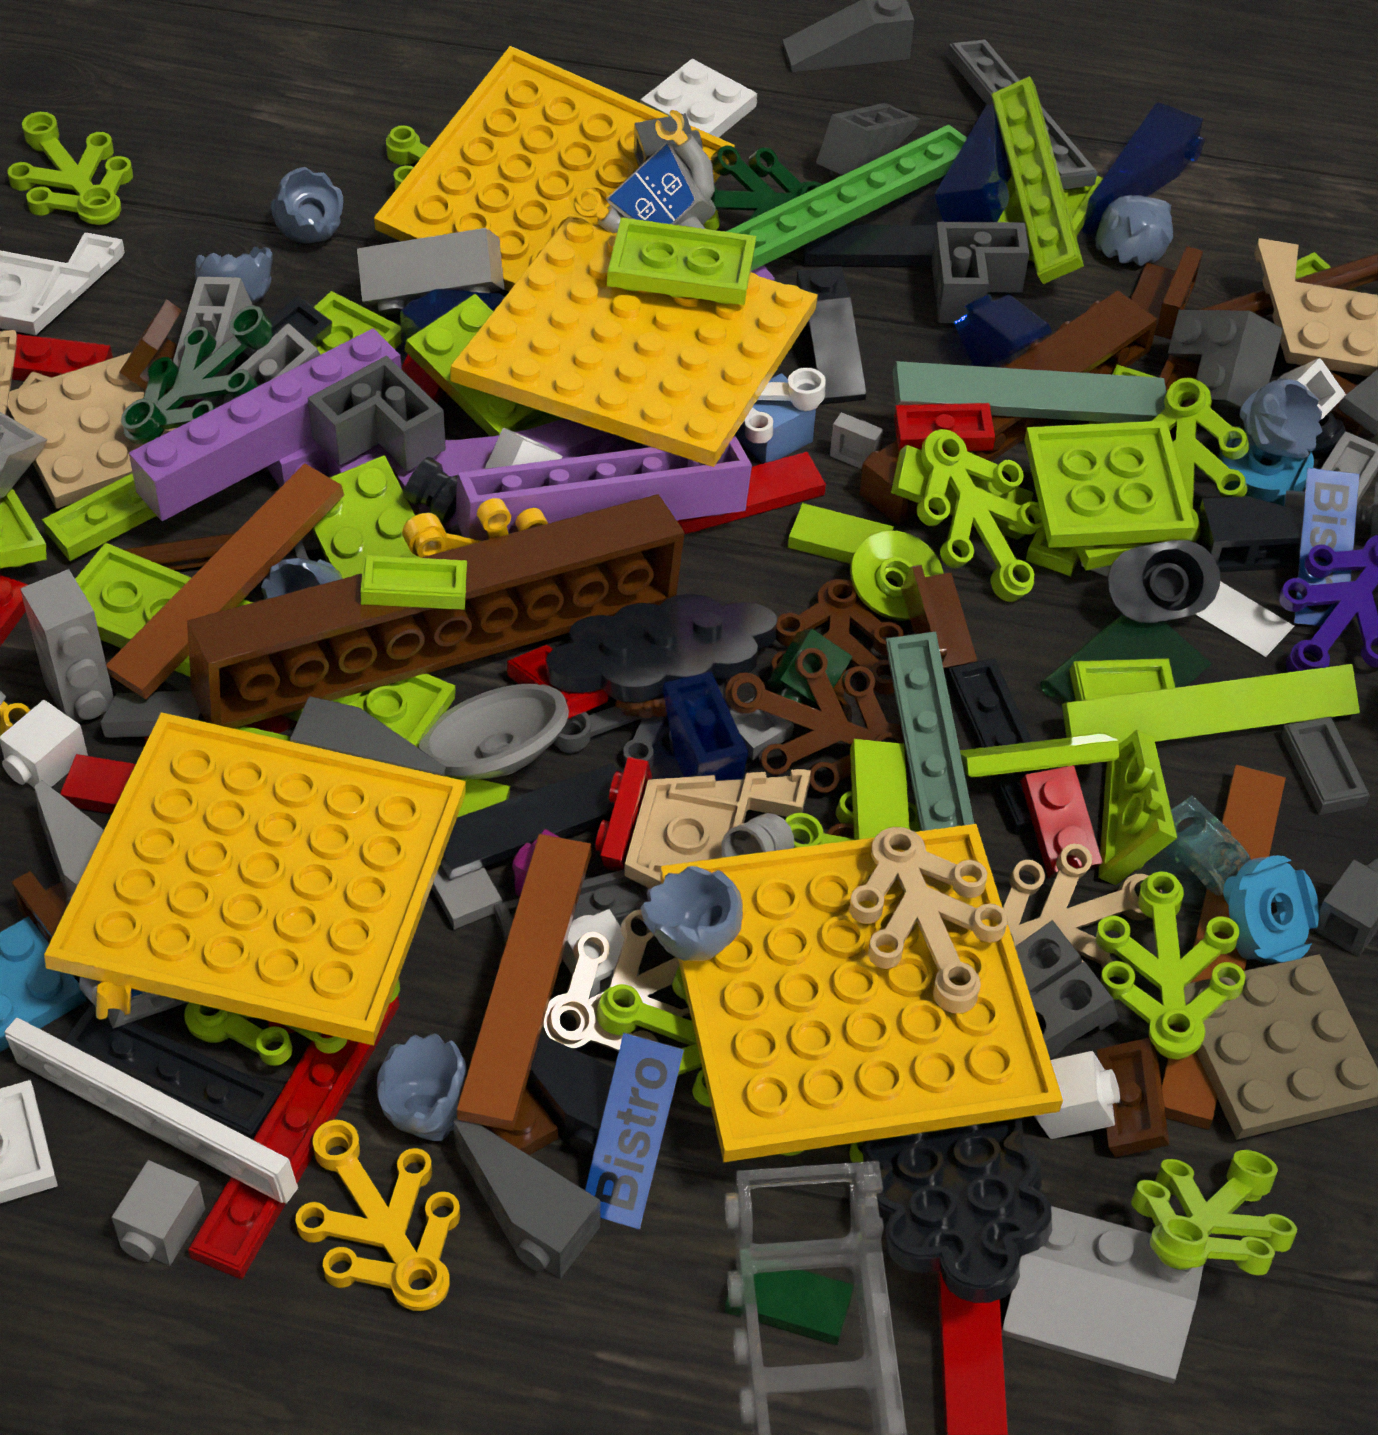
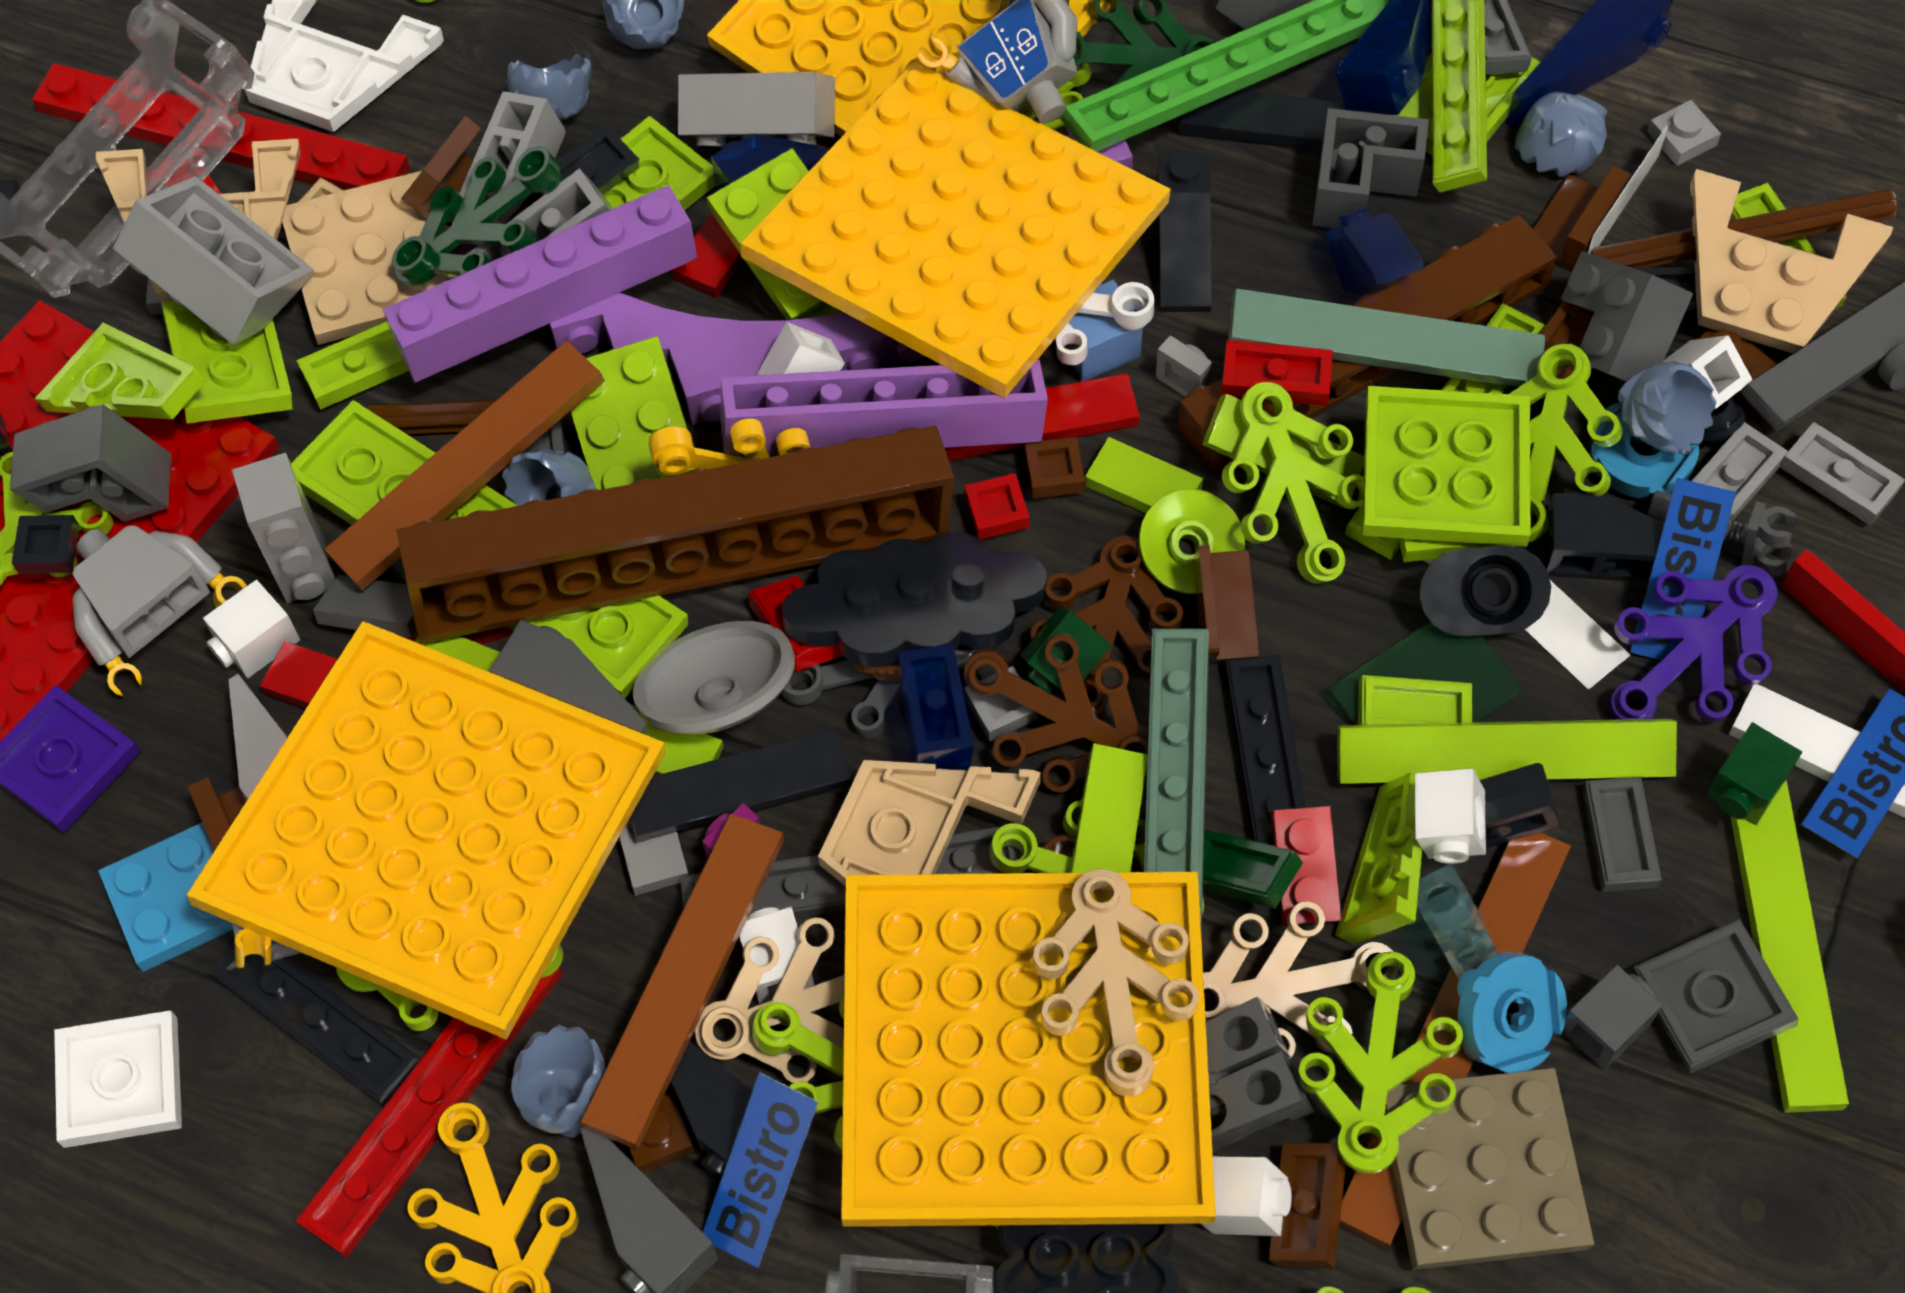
camera: 15 degrees right, 10 degrees up
white tile [4,1017,298,1204] -> none
light grey brick [112,1160,205,1266] -> none
dark grey brick [308,355,446,471] -> none
lime tile [361,555,467,610] -> none
black wheel [403,457,457,523] -> none
red plate [595,757,652,871] -> none
lime plate [607,217,756,305] -> none
sand blue hair [641,866,743,961] -> none
light grey wheel [721,813,794,858] -> none
lime tile [960,734,1120,777] -> none
none -> red plate [964,473,1030,540]
none -> reddish brown plate [1025,437,1085,499]
none -> dark green tile [1203,829,1303,909]
none -> white brick [1415,769,1486,864]
none -> black panel [1479,763,1561,848]
none -> white sticker [1588,122,1670,254]
none -> light grey plate [1647,100,1721,166]

